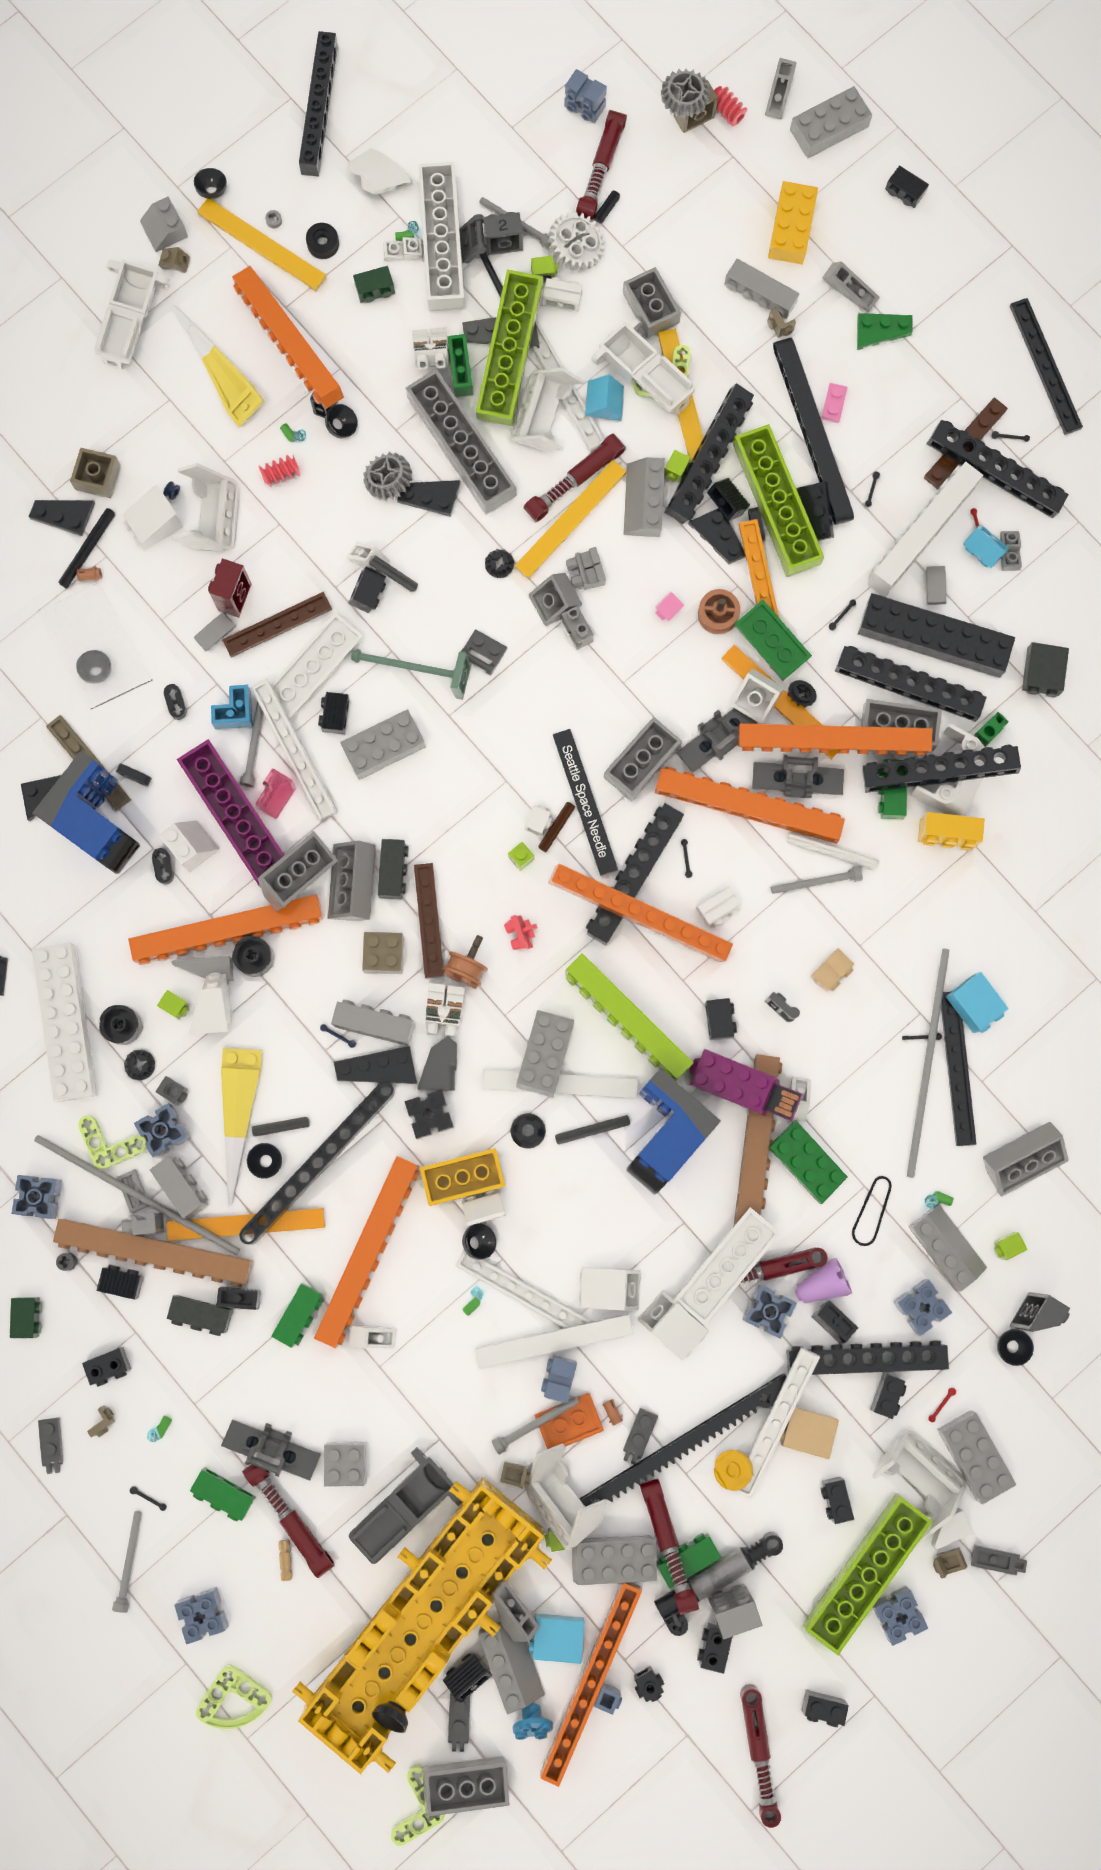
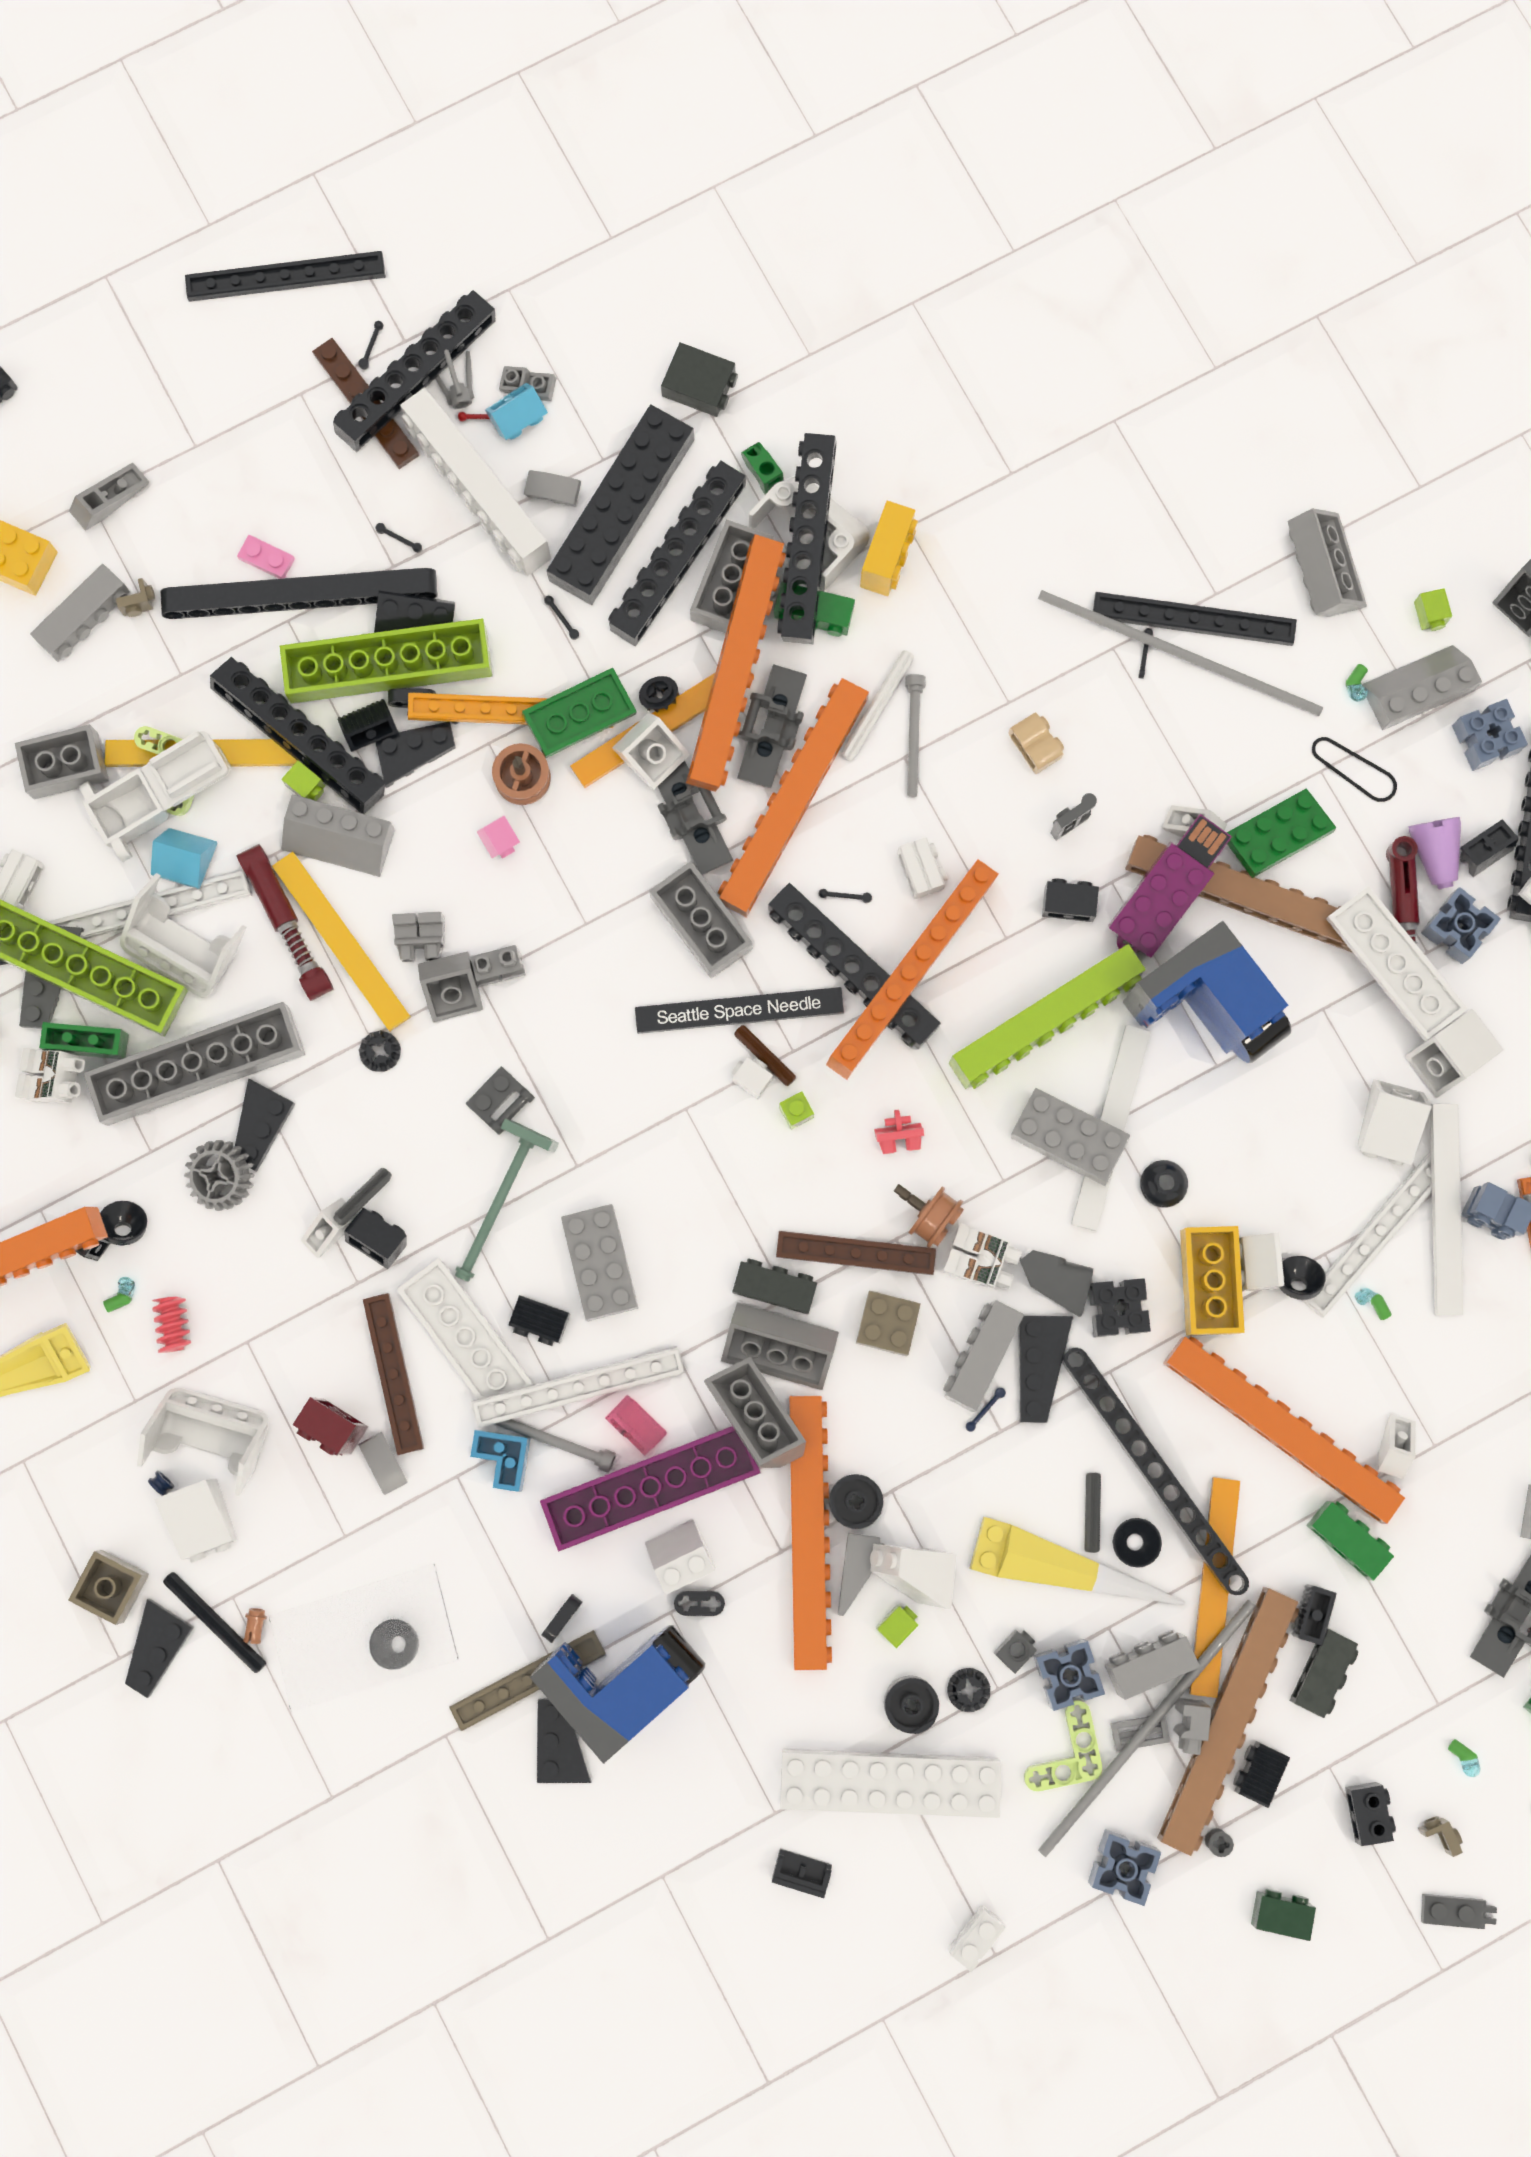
camera: 75 degrees left, 0 degrees up
black beam [163,684,187,720] -> none
dark grey axle [555,1115,630,1145] -> none
green wing [857,313,913,350] -> none
medium azure brick [945,972,1009,1033] -> none
none -> light grey plant [435,349,475,409]

